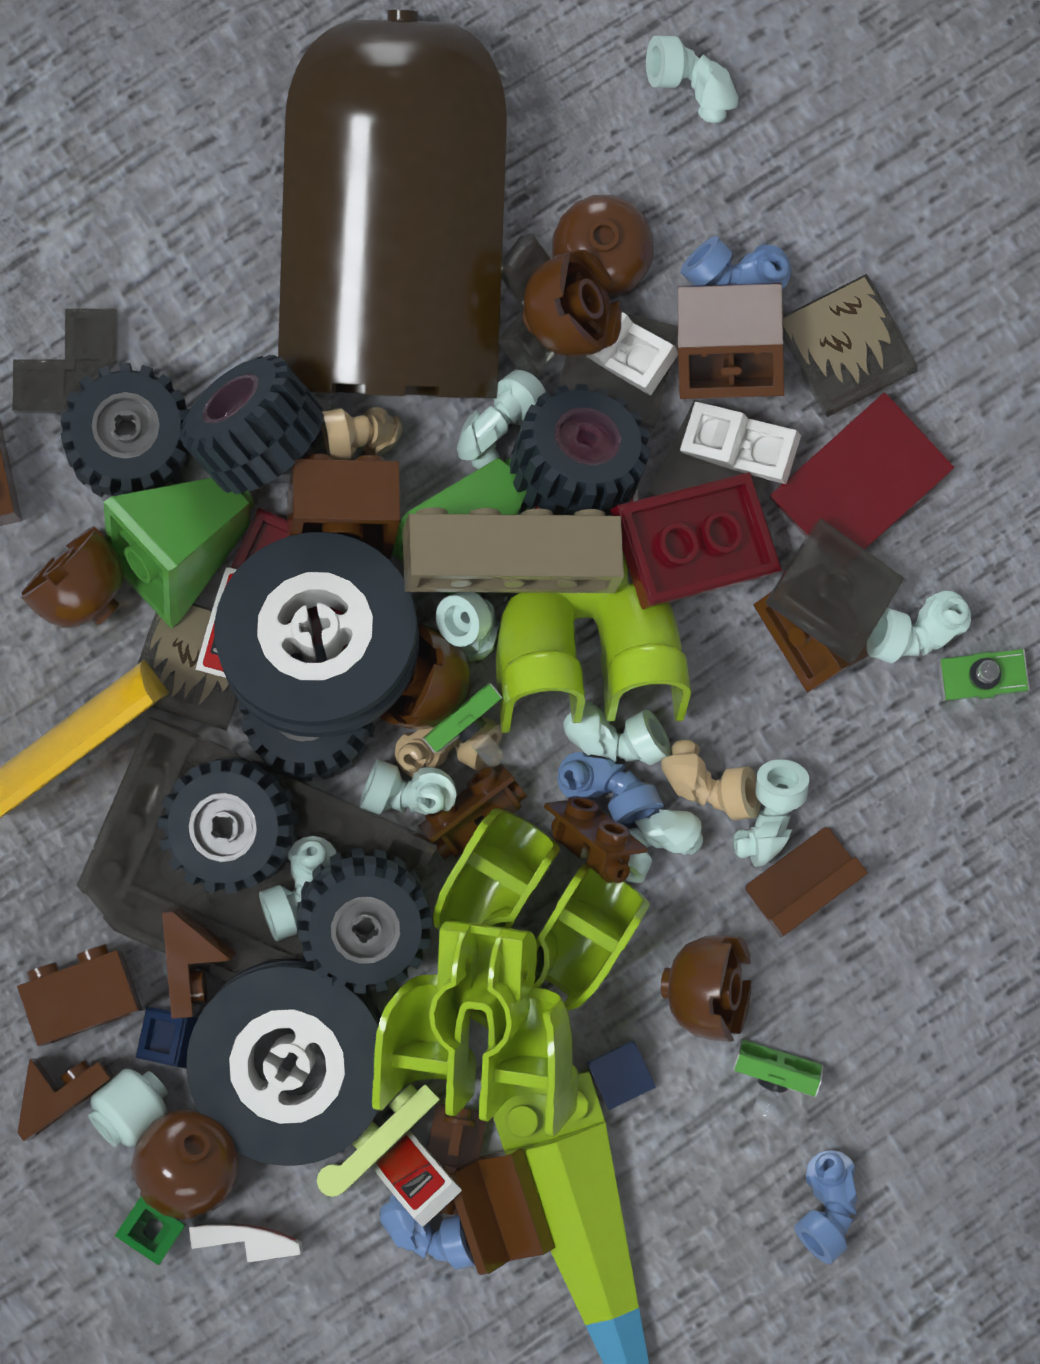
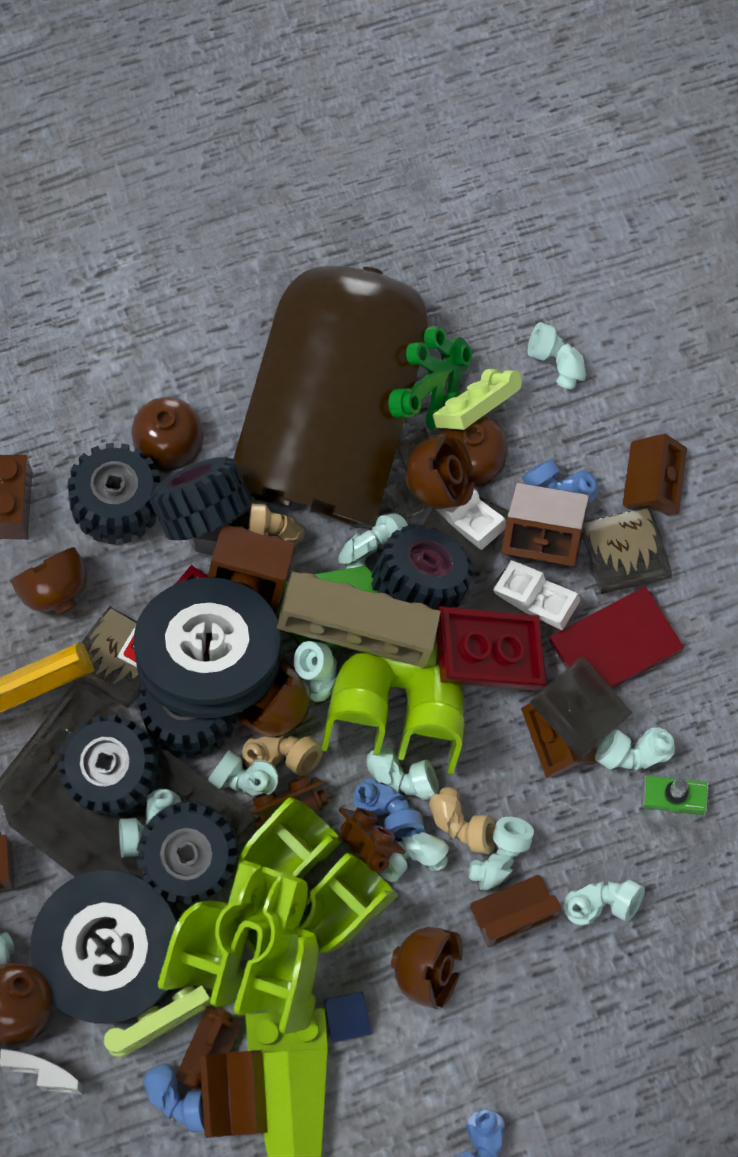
camera: 10 degrees right, 15 degrees down
clear smoke tile [12,309,119,413] -> none
bright green slope [103,478,254,628] -> none
dark blue slope [135,1006,199,1069] -> none
reddish brown slope [162,907,237,1019] -> none
slope [372,1130,462,1227] -> none
bright green piece [422,683,503,766] -> none
bright green piece [733,1039,823,1121] -> none
none -> reddish brown cylinder [131,396,204,471]
none -> green plant [389,327,472,430]
none -> yellowish green plate [433,369,522,430]
none -> light aqua arm [564,880,645,925]
none -> reddish brown panel [623,434,687,516]

